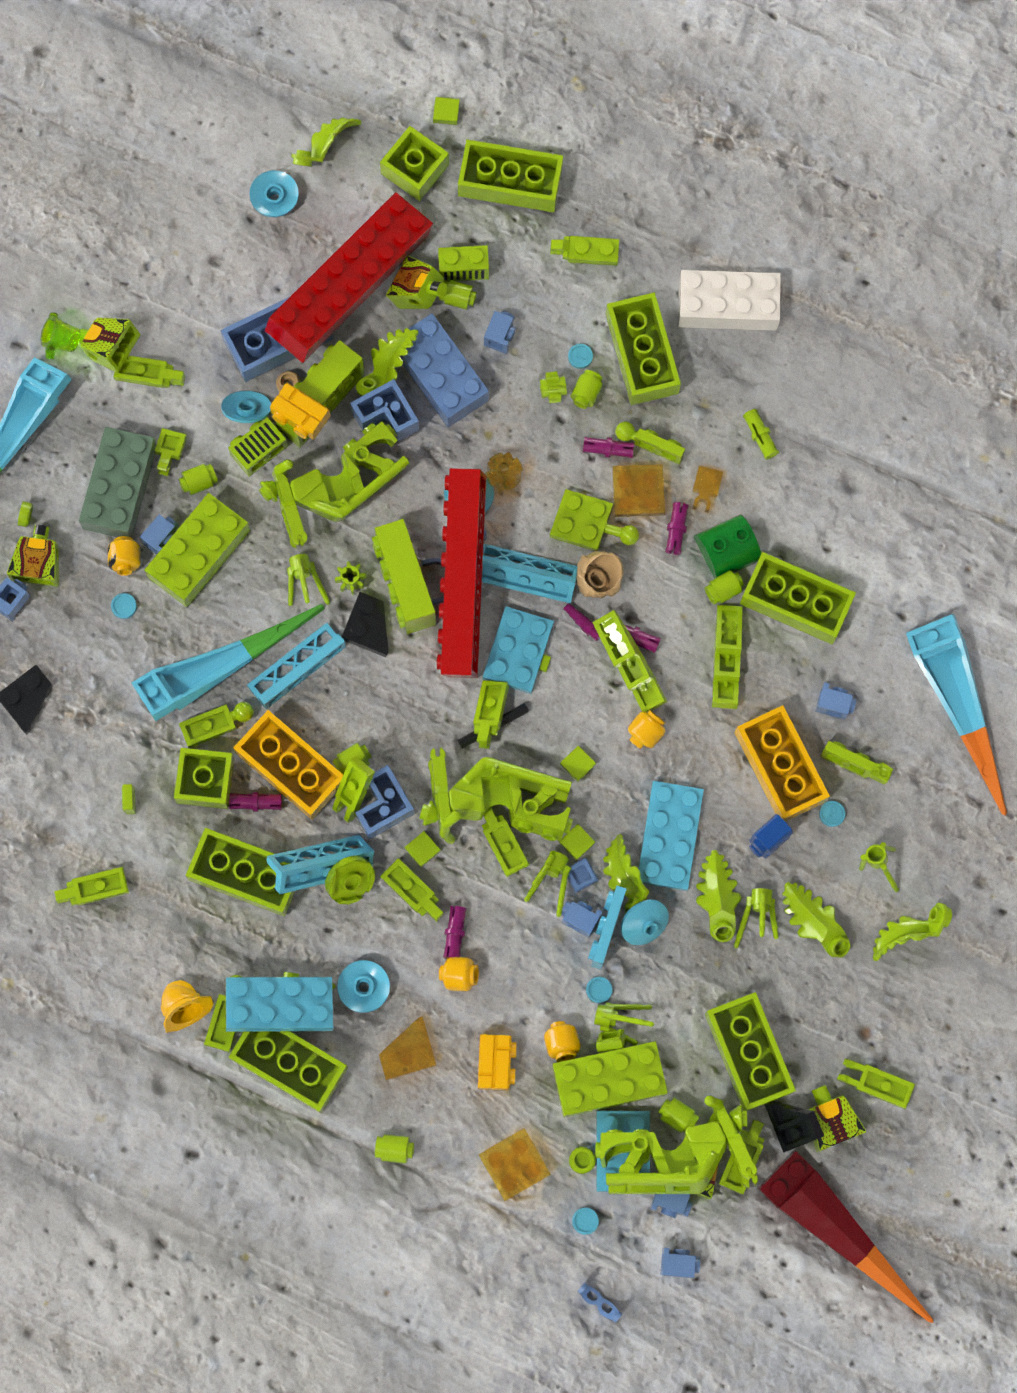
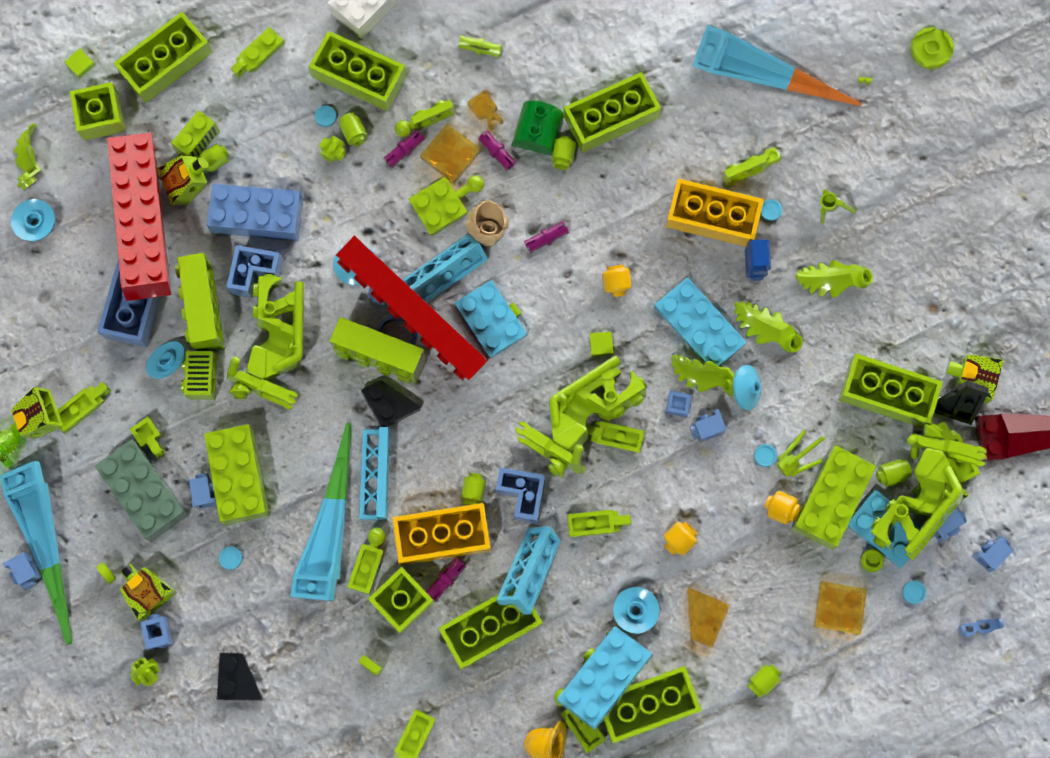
camera: 45 degrees left, 0 degrees up
yellow head [107,536,141,576] -> none
lime brick [178,463,218,496] -> none
yellow brick [270,383,331,440] -> none
tan plate [276,371,301,392] -> none
lime plant [287,554,330,606] -> none
lime tile [325,856,375,905] -> none
lime hinge [332,756,375,823] -> none
lime gear [335,561,366,595] -> none
lime plant [356,328,419,397] -> none
lime tile [404,831,441,868] -> none
magenta pin [443,906,467,959] -> none
black bar [457,703,529,749] -> none
lime hinge [473,680,509,749] -> none
yellow brick [478,1034,516,1091] -> none
medium blue brick [484,311,516,354] -> none
clear yellow brick [485,452,523,493] -> none
lime plant [524,851,571,917] -> none
lime tile [559,824,596,861] -> none
magenta animal [563,603,600,641] -> none
medium azure plate [588,886,626,970] -> none
lime slope [593,610,668,713] -> none
lime tile [596,1029,626,1052] -> none
lime slope [712,605,743,709] -> none
lime plant [734,888,779,948] -> none
medium blue brick [815,682,857,720] -> none
lime hinge [837,1059,915,1110] -> none
lime plant [873,903,952,961] -> none

